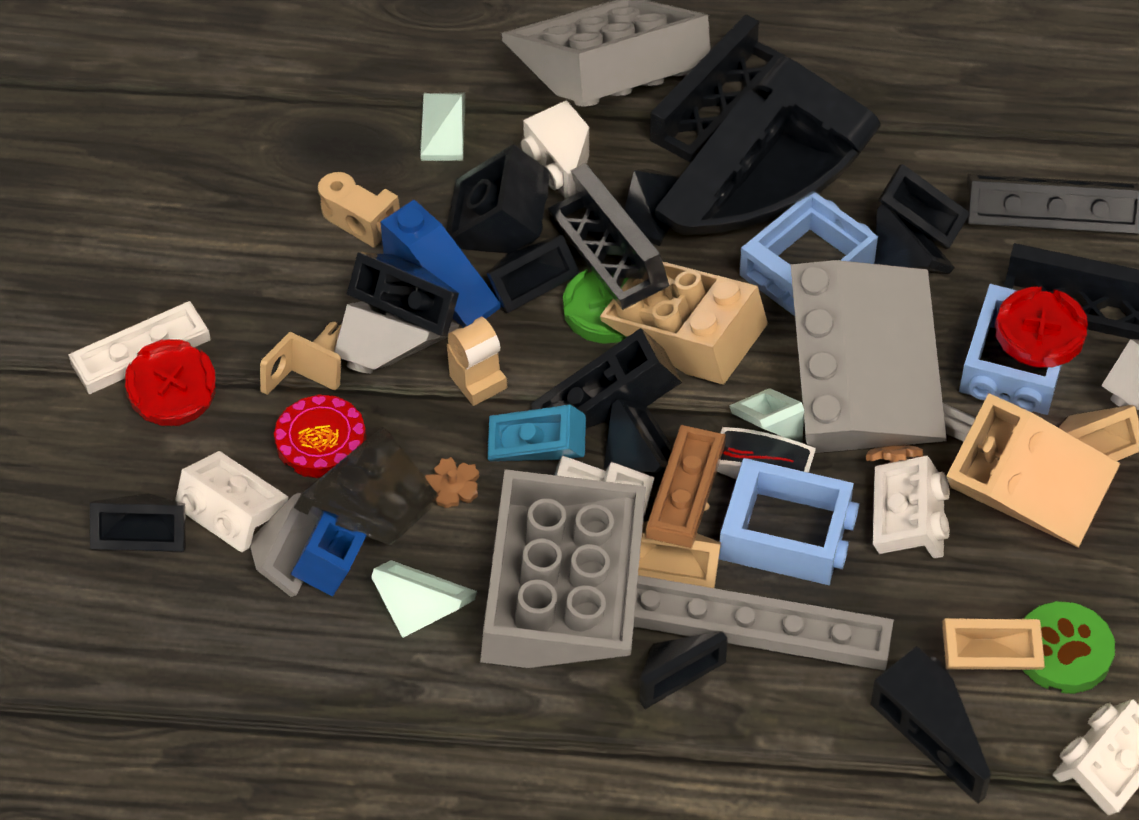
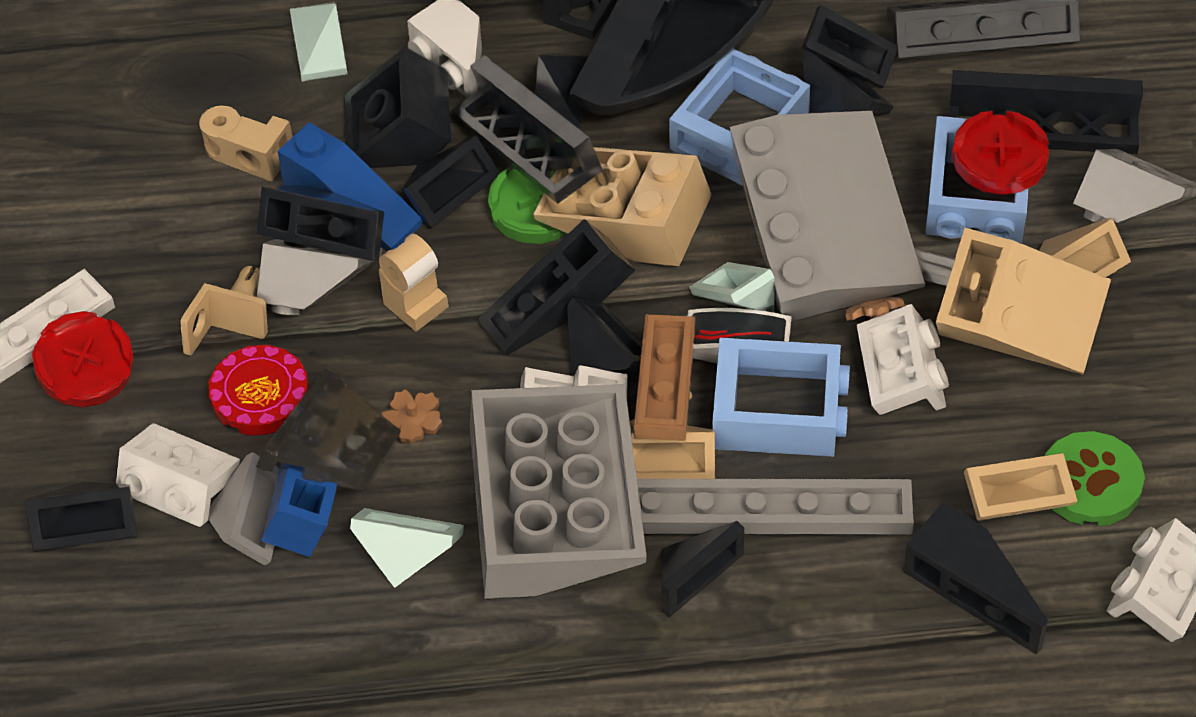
camera: 10 degrees left, 0 degrees up
dark azure slope [488,405,586,461] -> none

